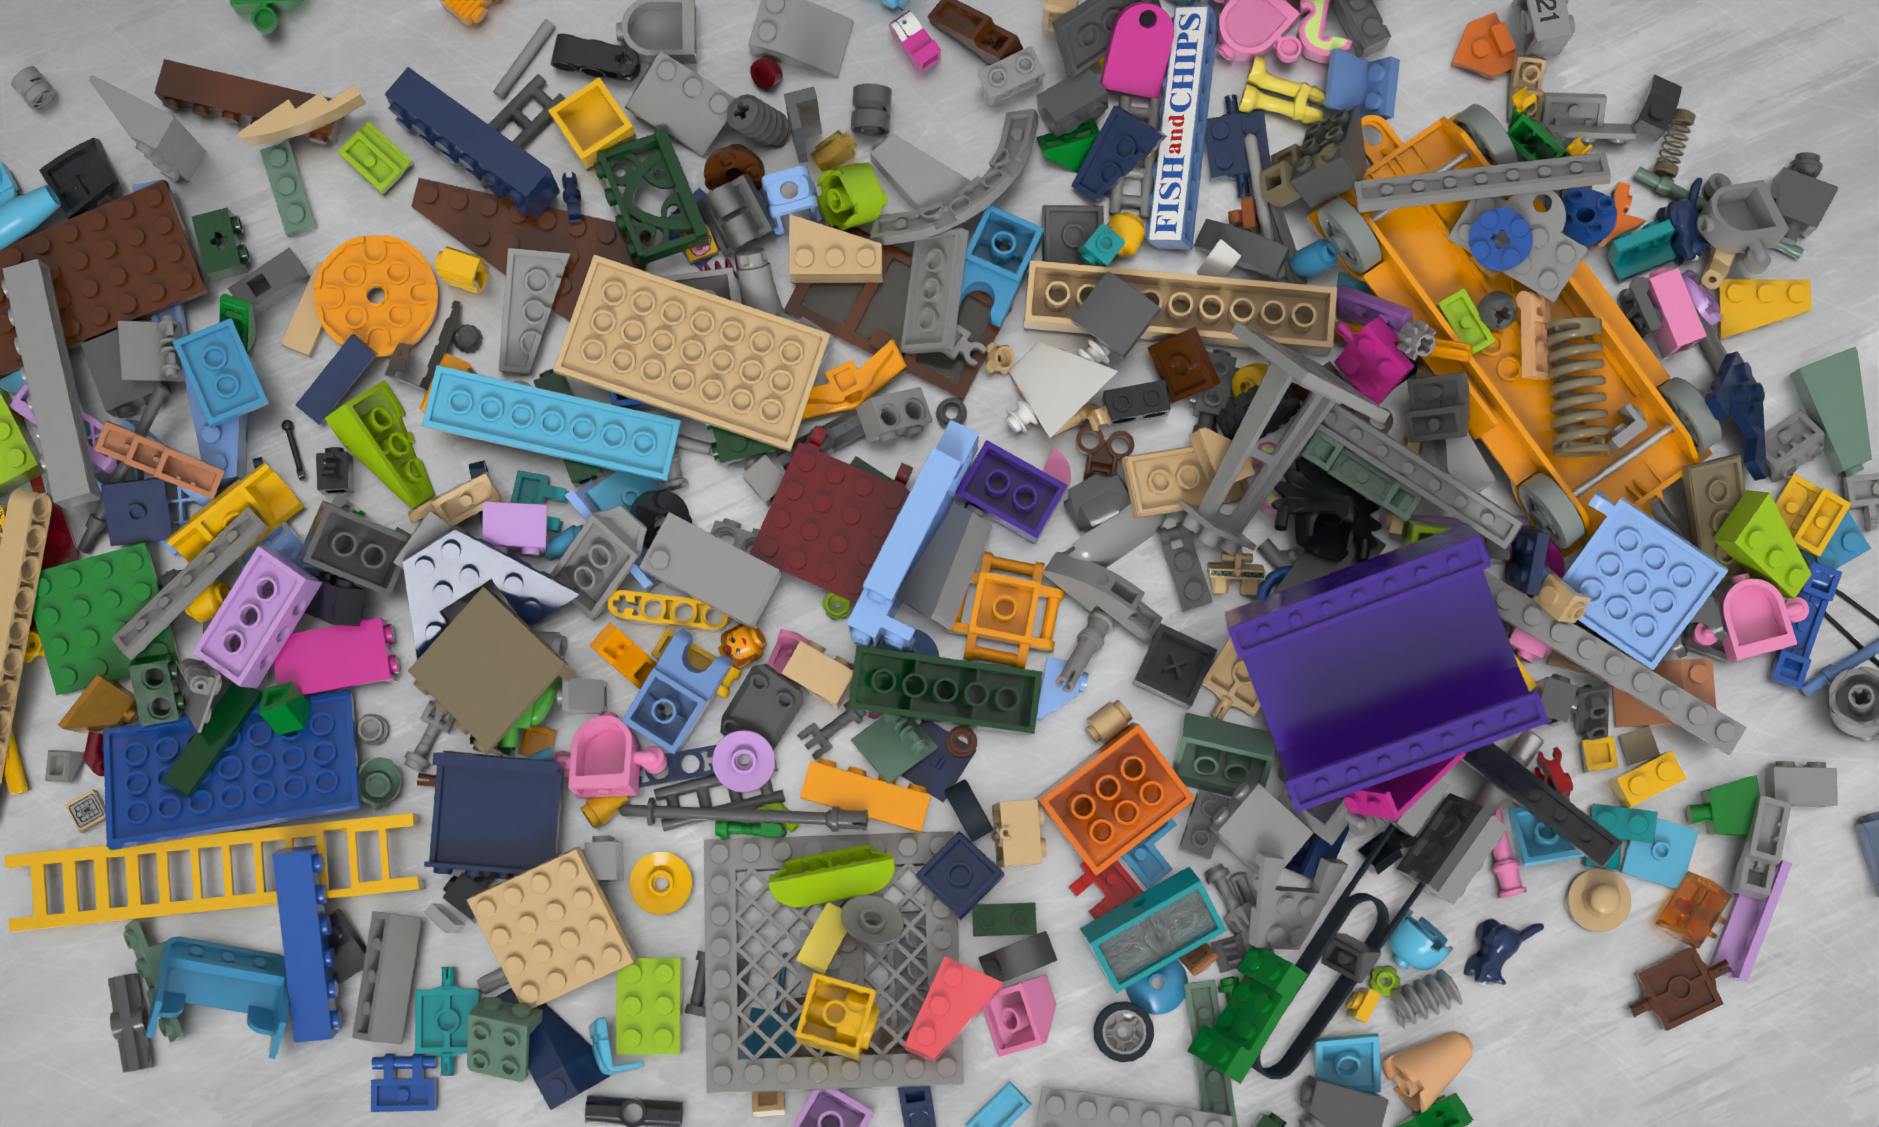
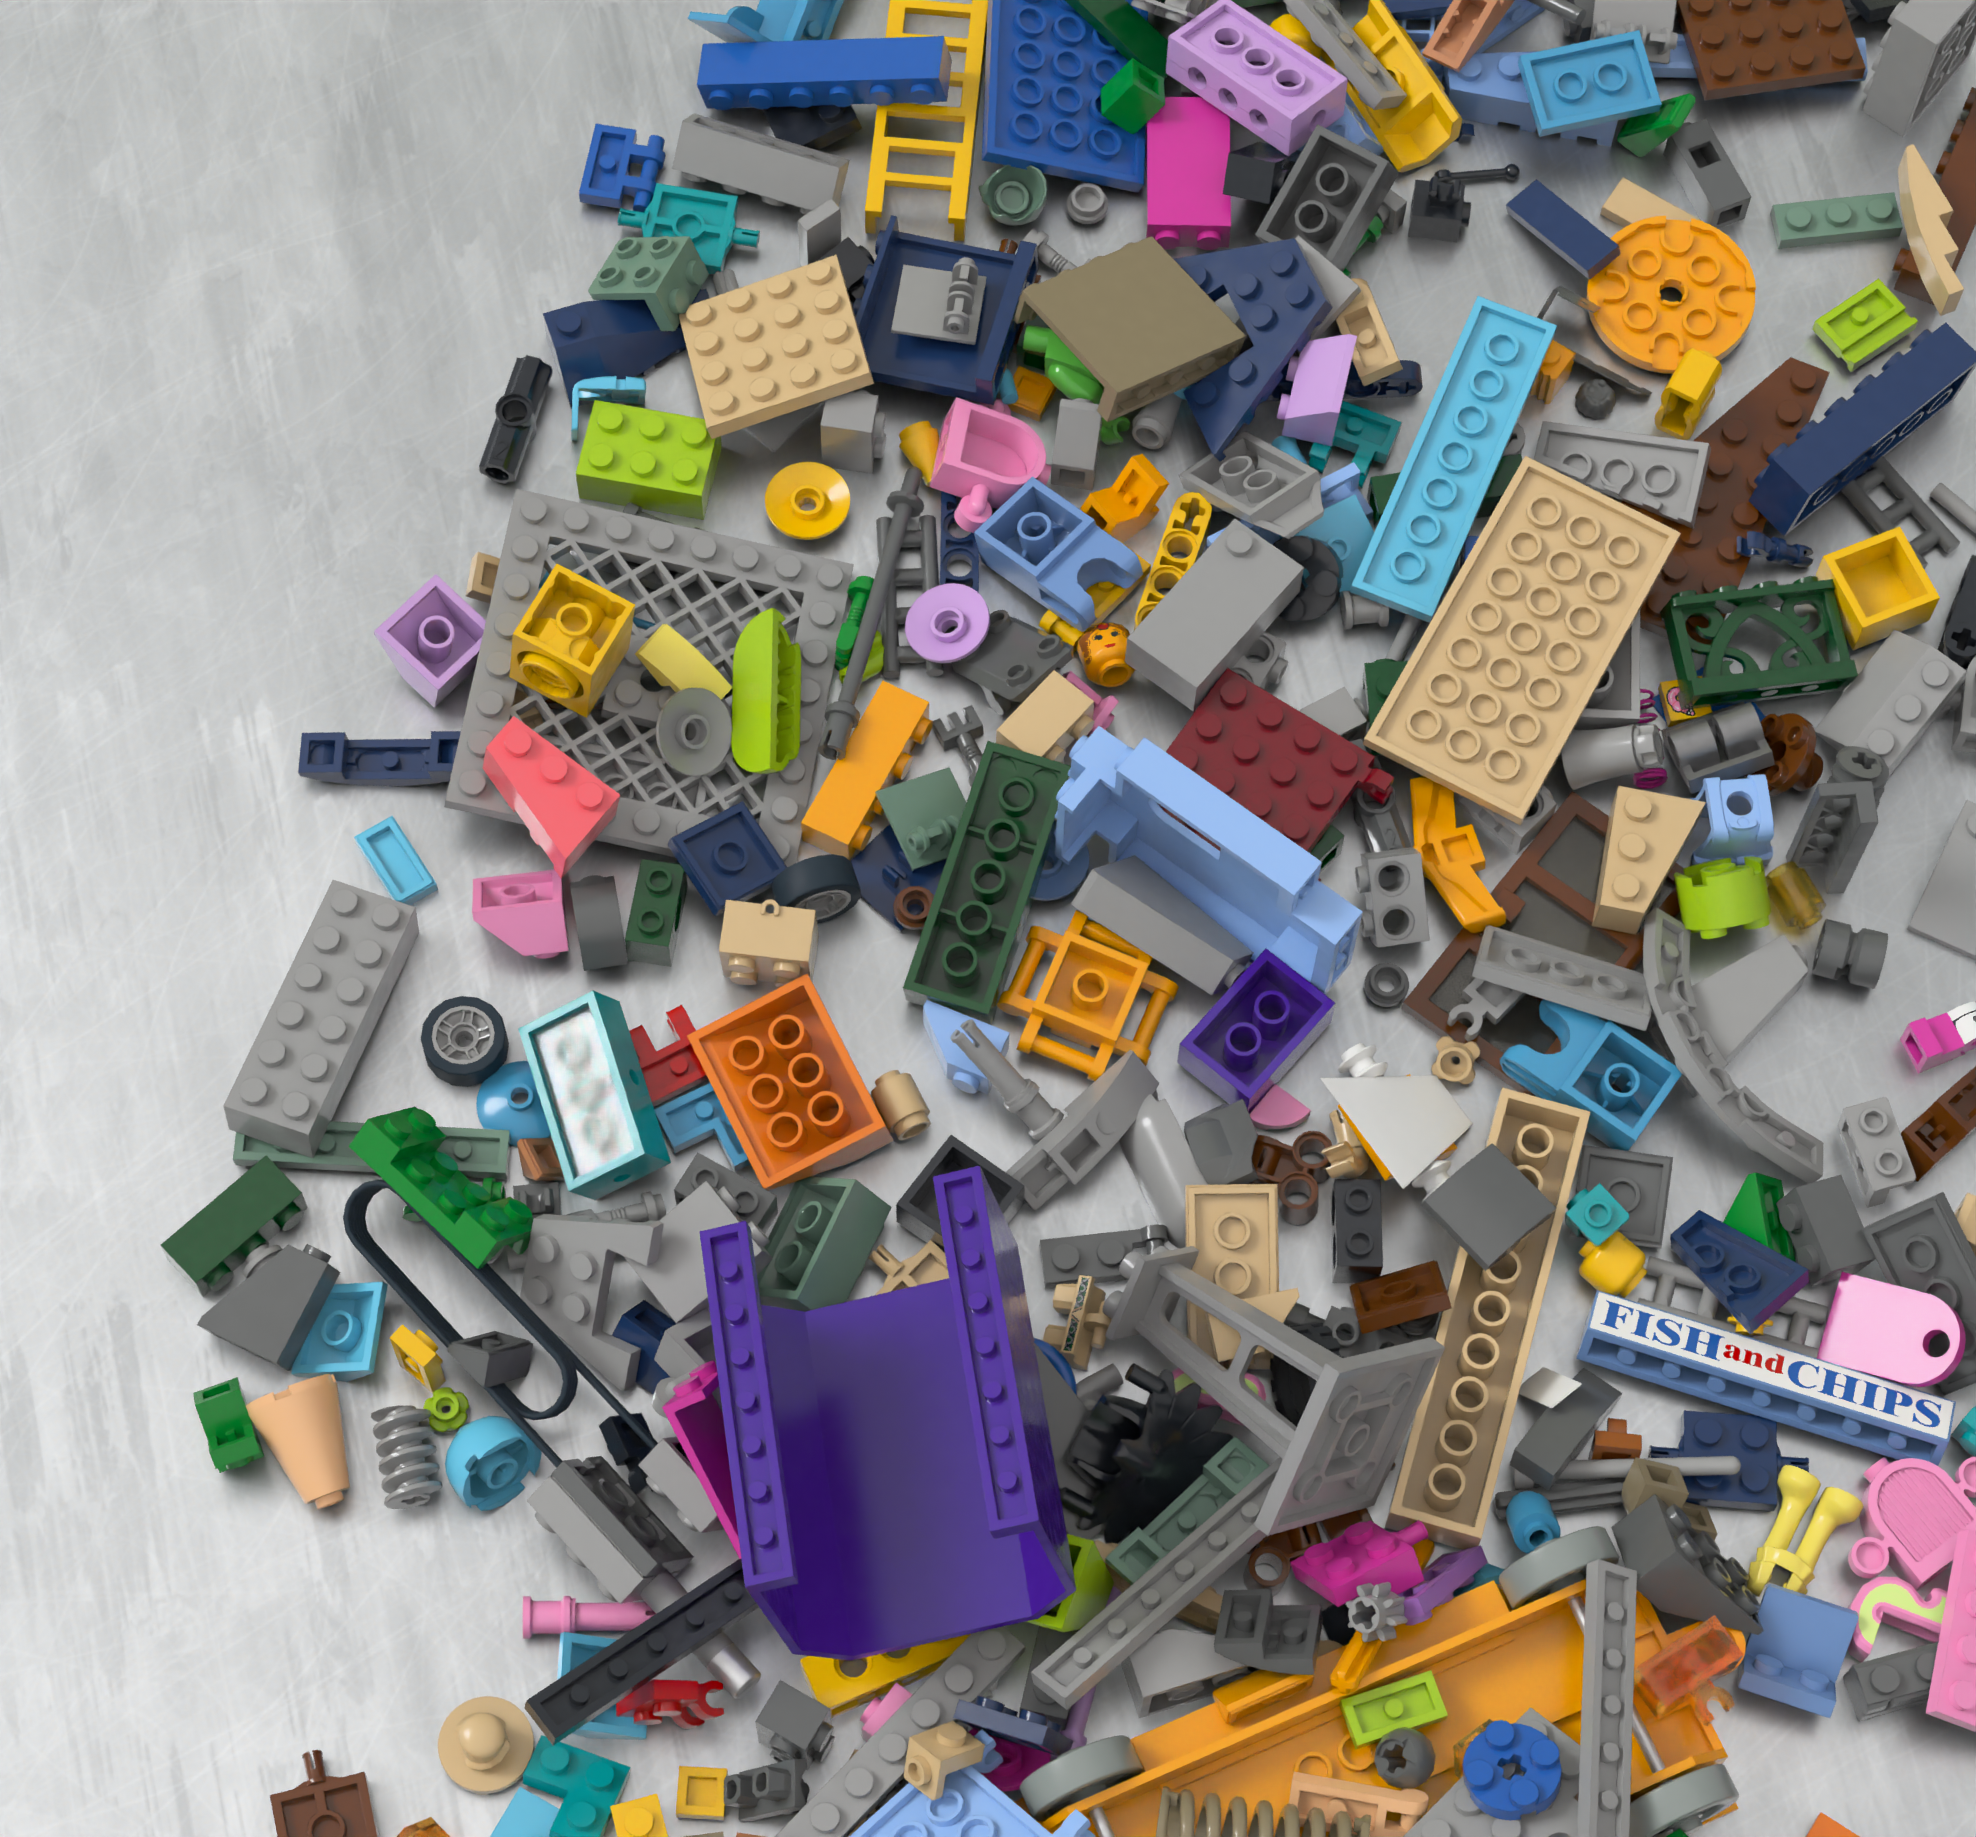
camera: 100 degrees right, 15 degrees down
dark green brick [191,208,250,281] -> none
lime wedge [325,380,435,509] -> none
dark red tile [750,57,783,89] -> none
dark blue animal [1464,918,1544,985] -> none
none -> light grey hinge [891,257,987,345]
none -> clear orange brick [1634,1615,1744,1726]

